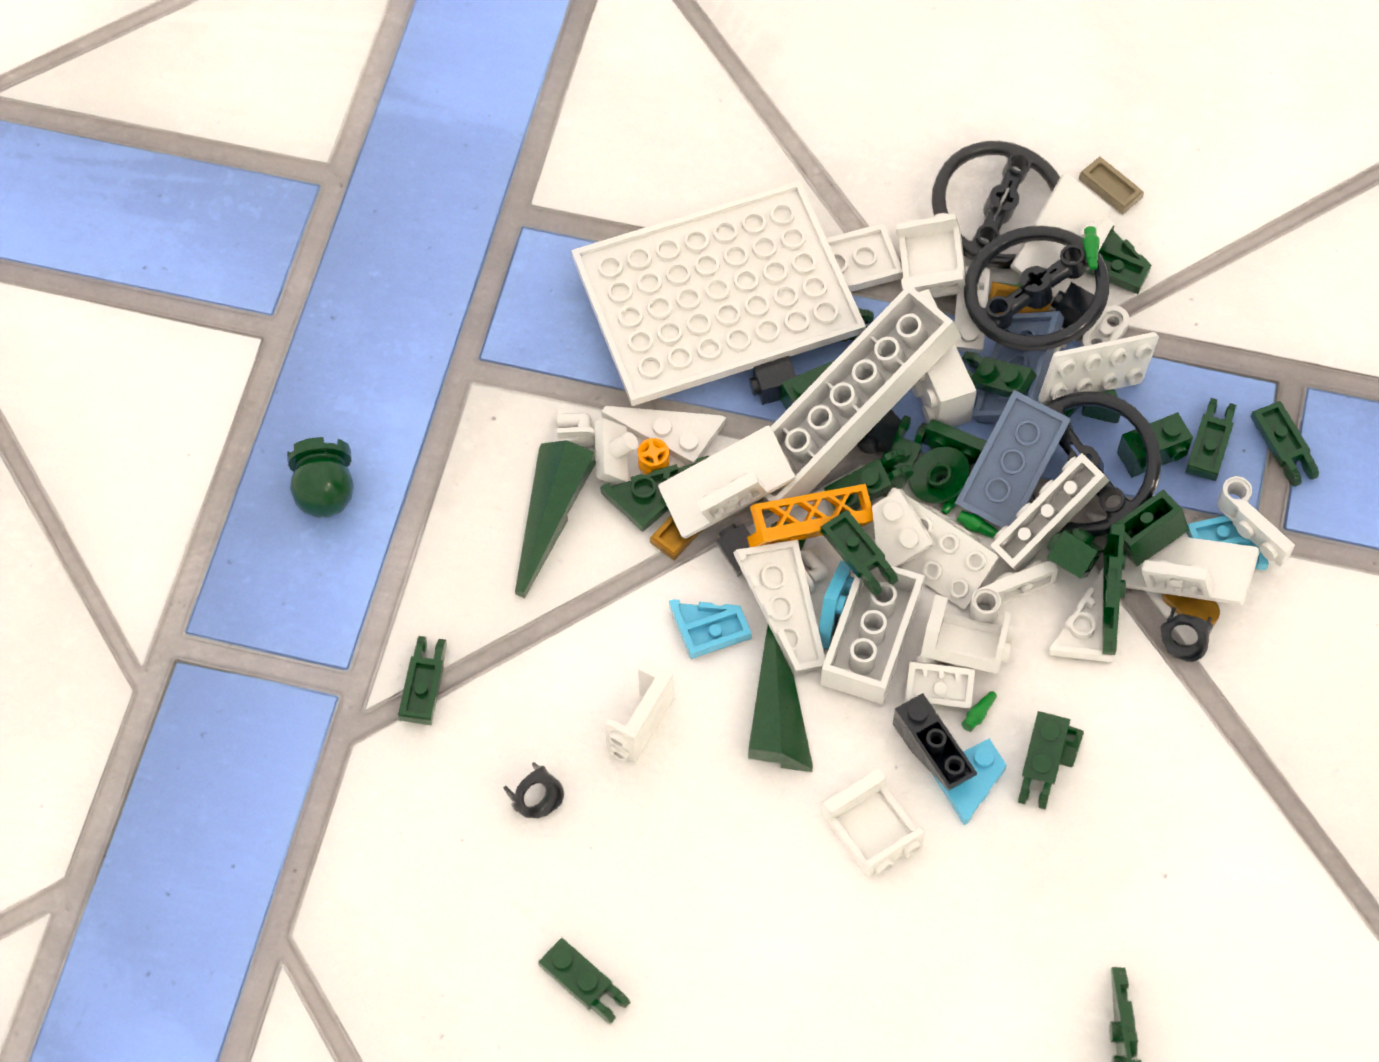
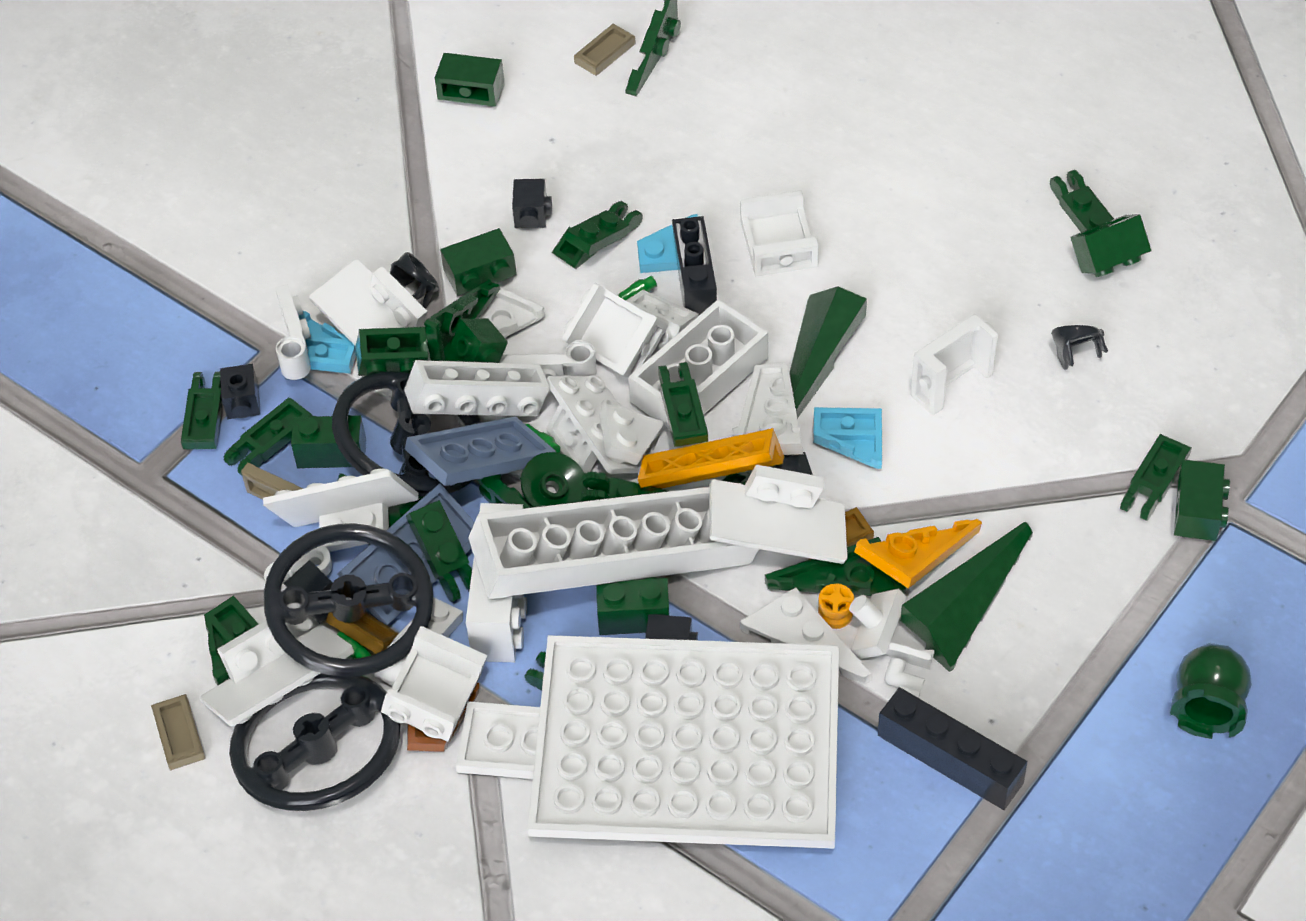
camera: 155 degrees left, 10 degrees down
medium azure wing [819,560,854,649] -> none
green piece [1082,226,1100,270] -> none
none -> black brick [220,364,261,420]
none -> dark tan tile [241,463,304,500]
none -> dark green brick [434,53,504,107]
none -> dark green brick [440,228,517,296]
none -> black brick [512,179,552,229]
none -> dark tan tile [574,23,636,76]
none -> light orange wing [854,519,982,589]
none -> black brick [878,687,1028,810]
none -> dark green brick [1070,214,1152,277]
none -> dark green brick [1174,459,1230,541]

